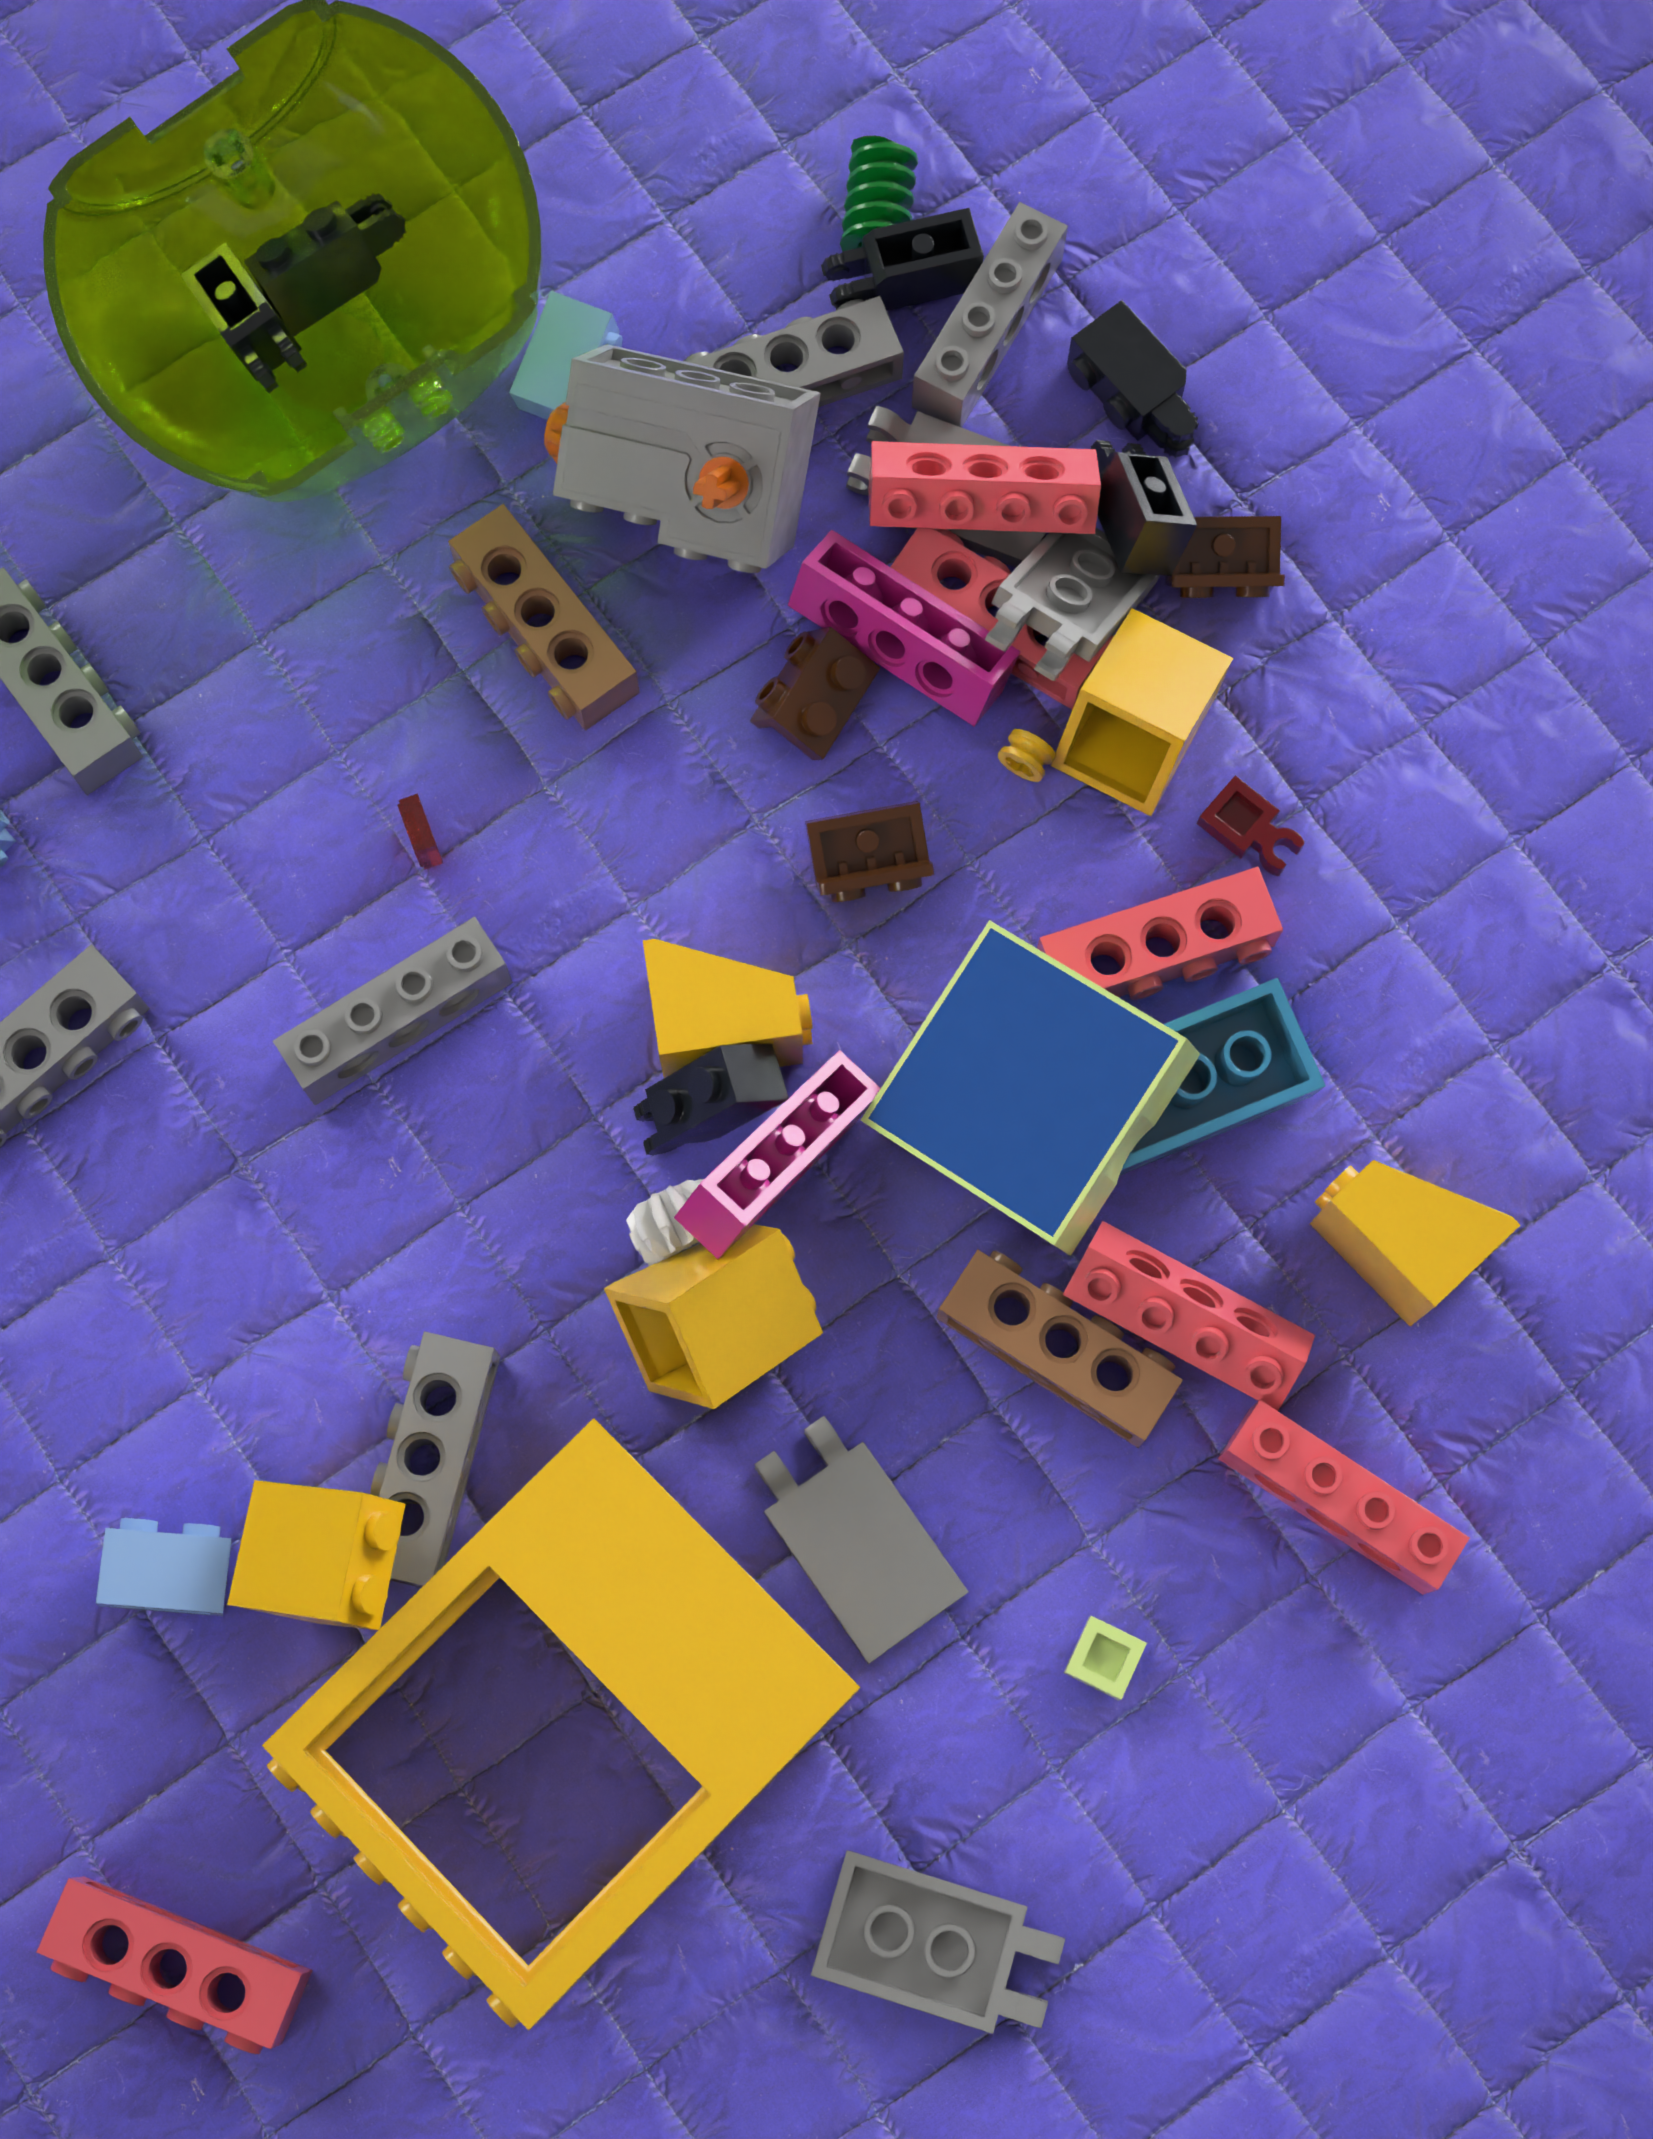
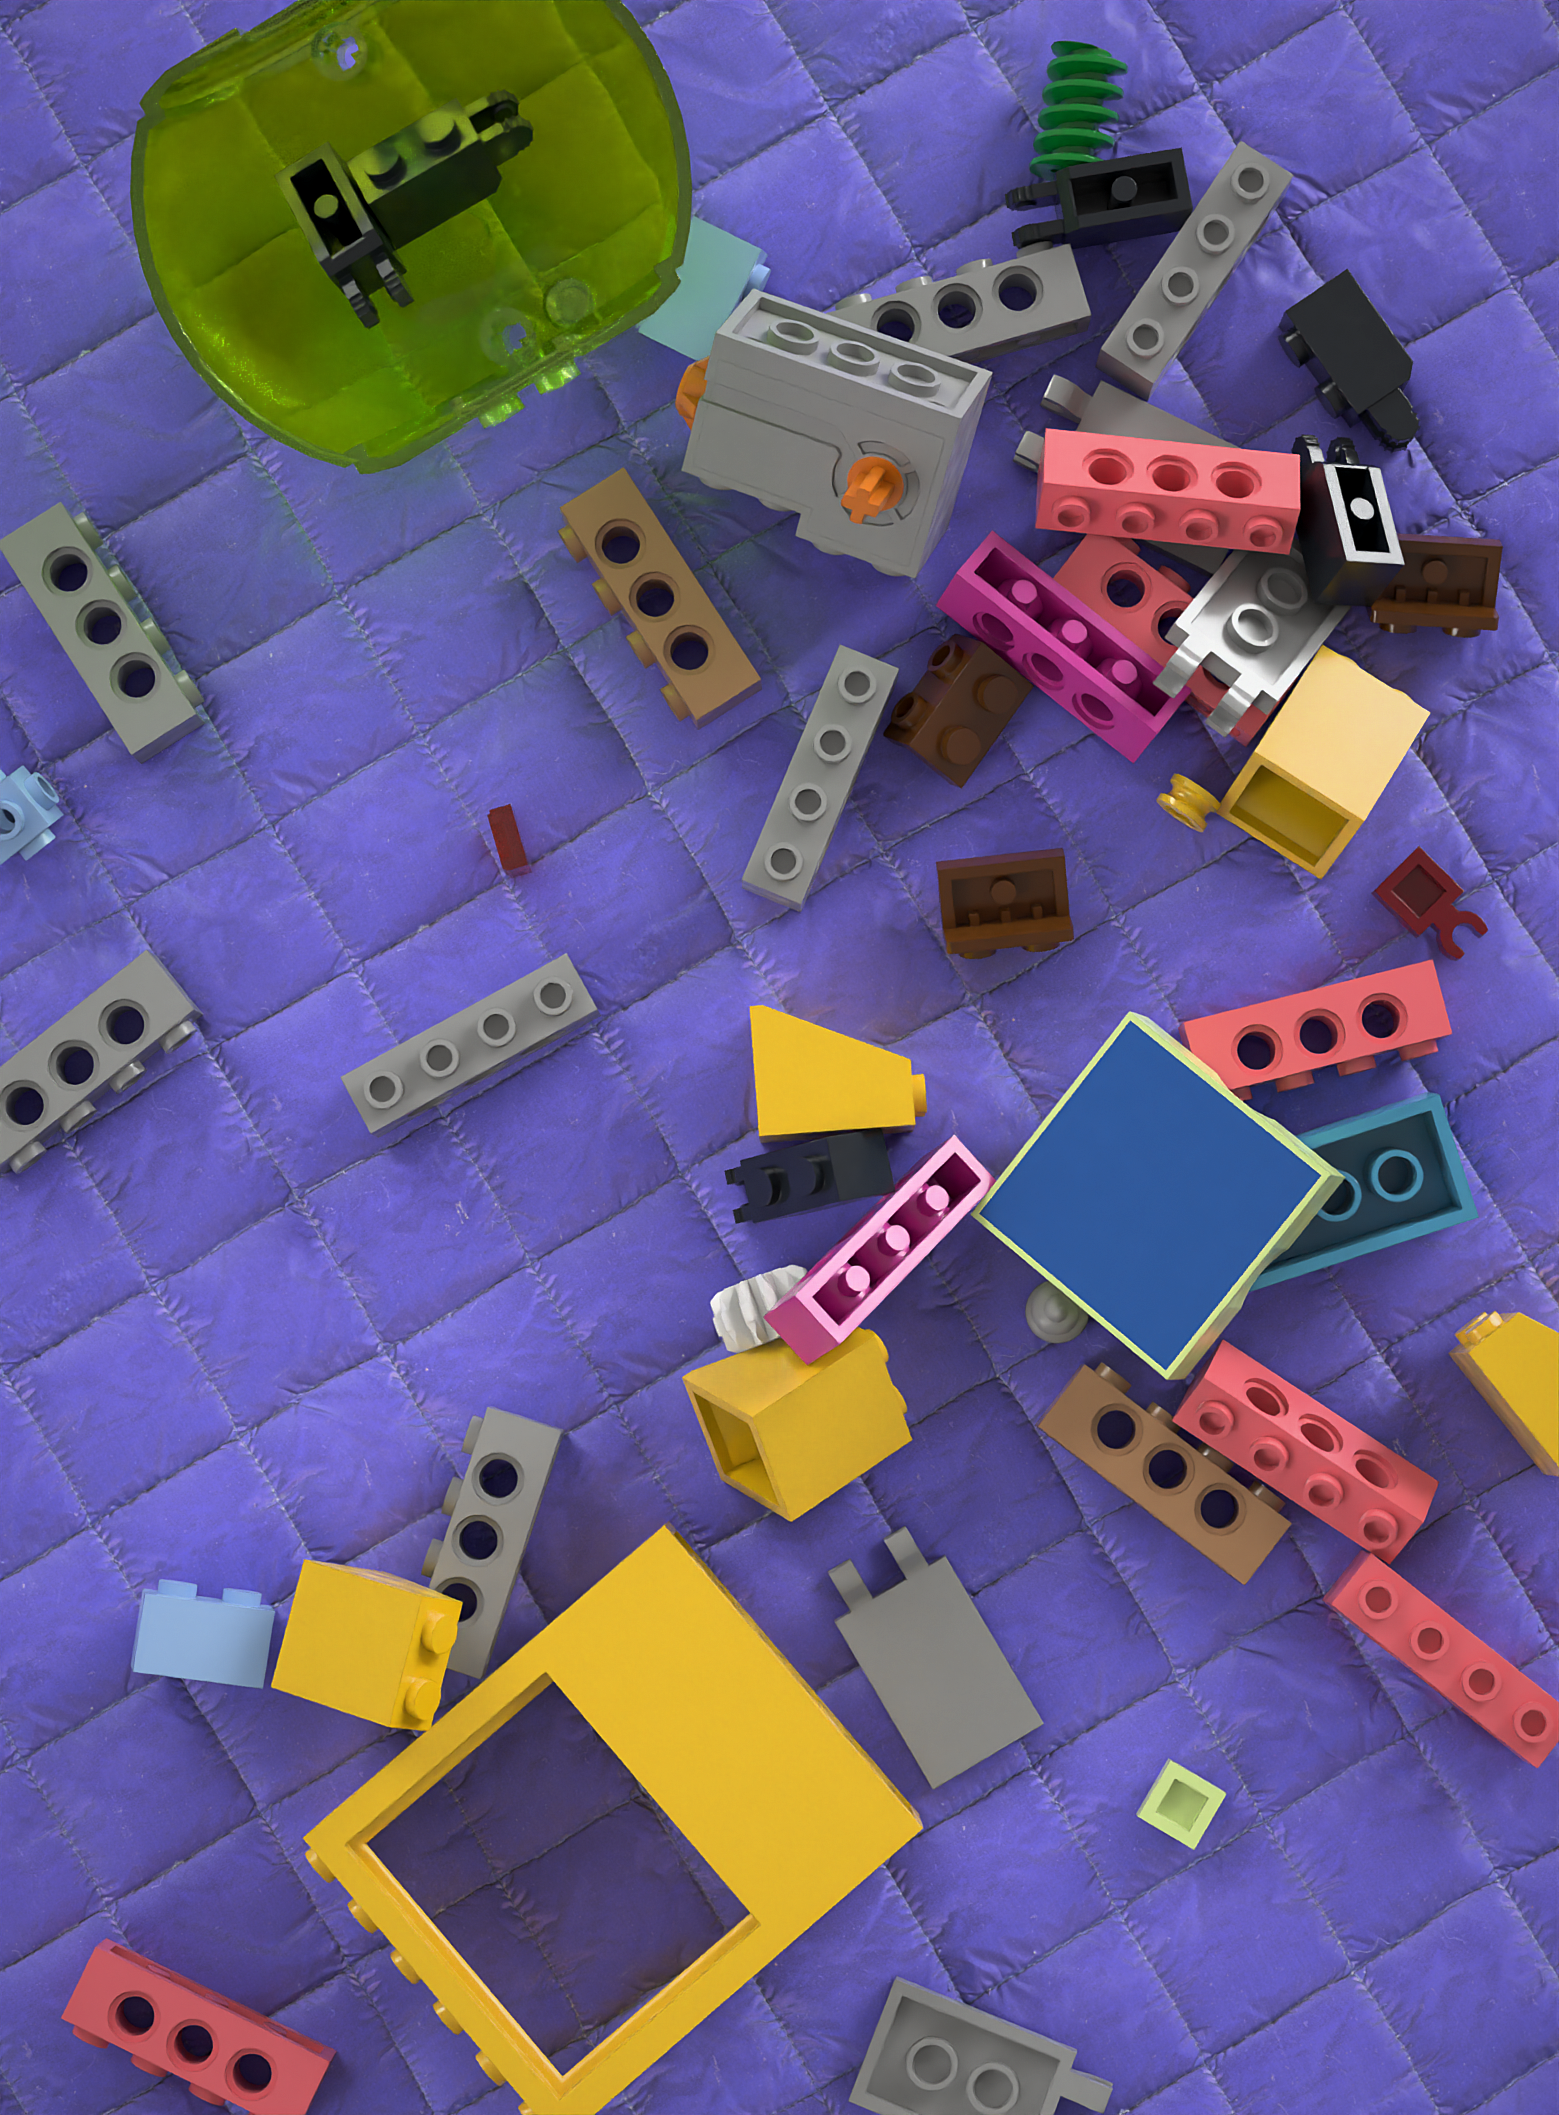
camera: 10 degrees right, 10 degrees up
none -> light grey brick [742,644,899,912]
none -> light grey plate [1025,1281,1089,1344]

